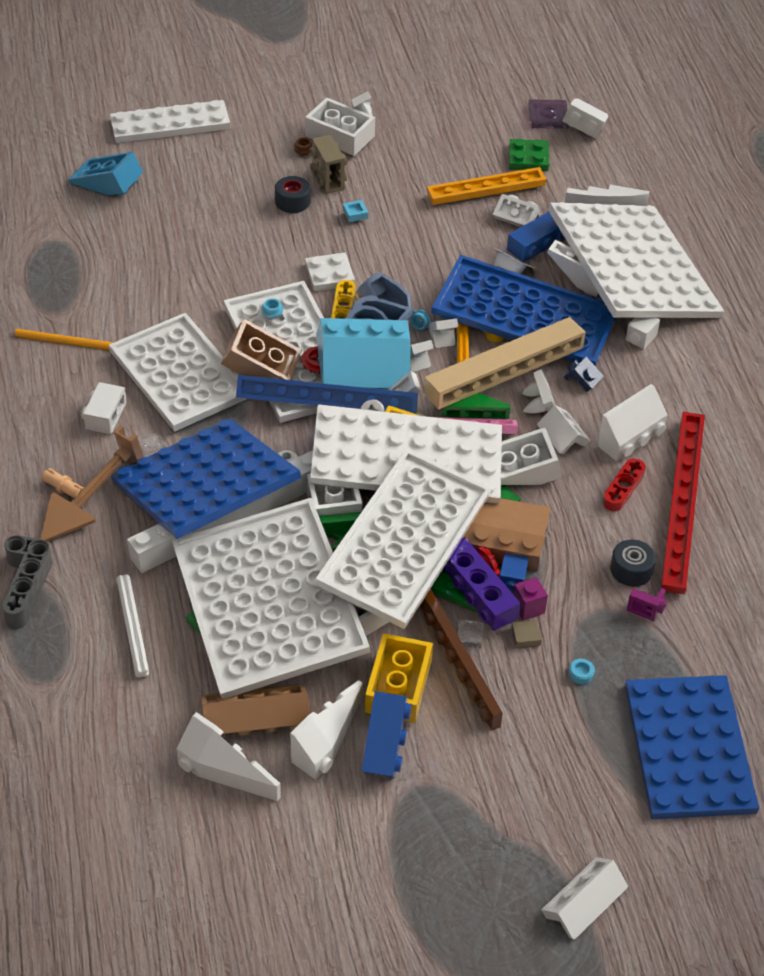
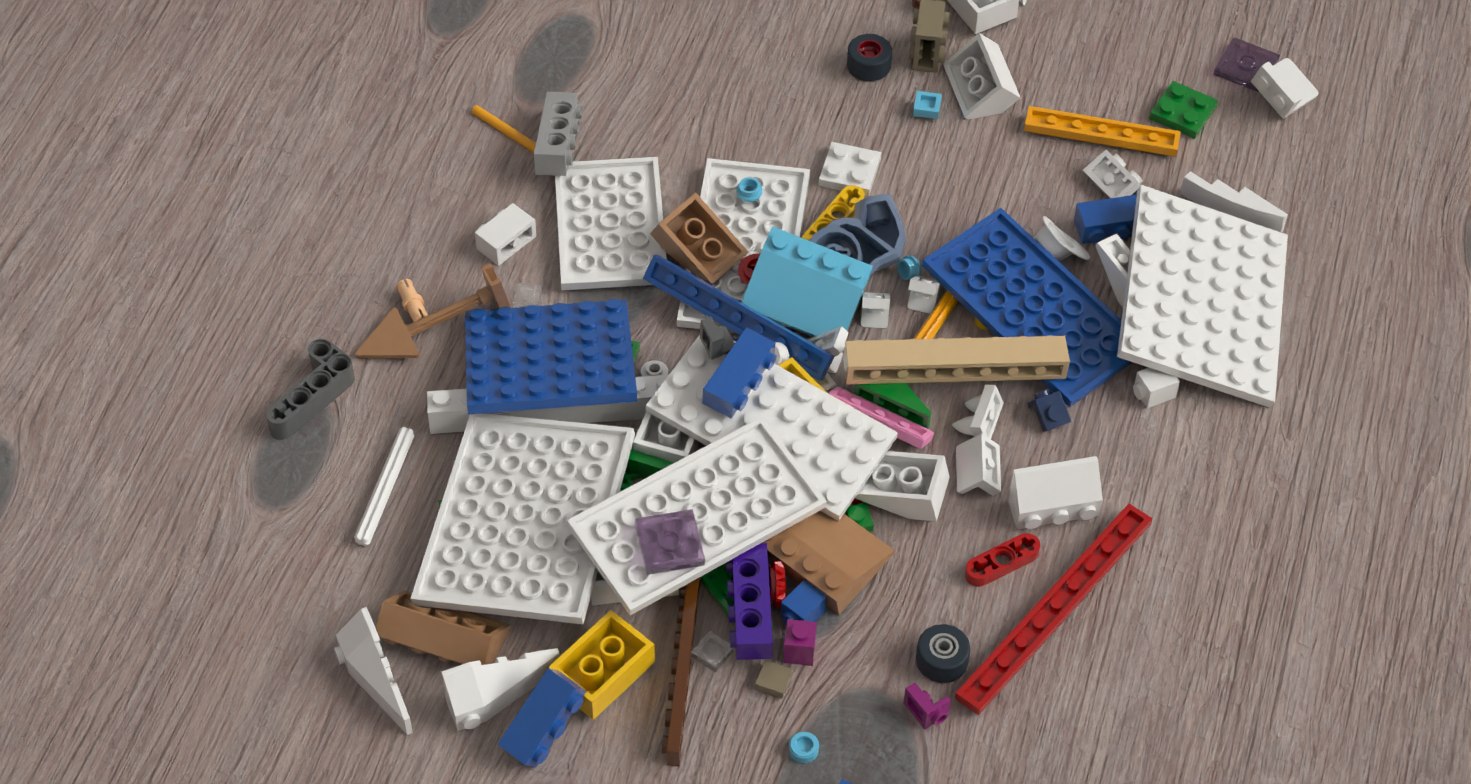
camera: 30 degrees right, 5 degrees up
none -> light grey brick [534,92,582,176]
none -> clear purple tile [635,509,705,575]
none -> dark grey bracket [700,316,735,360]
none -> blue brick [702,327,777,419]
none -> white slope [943,33,1021,120]

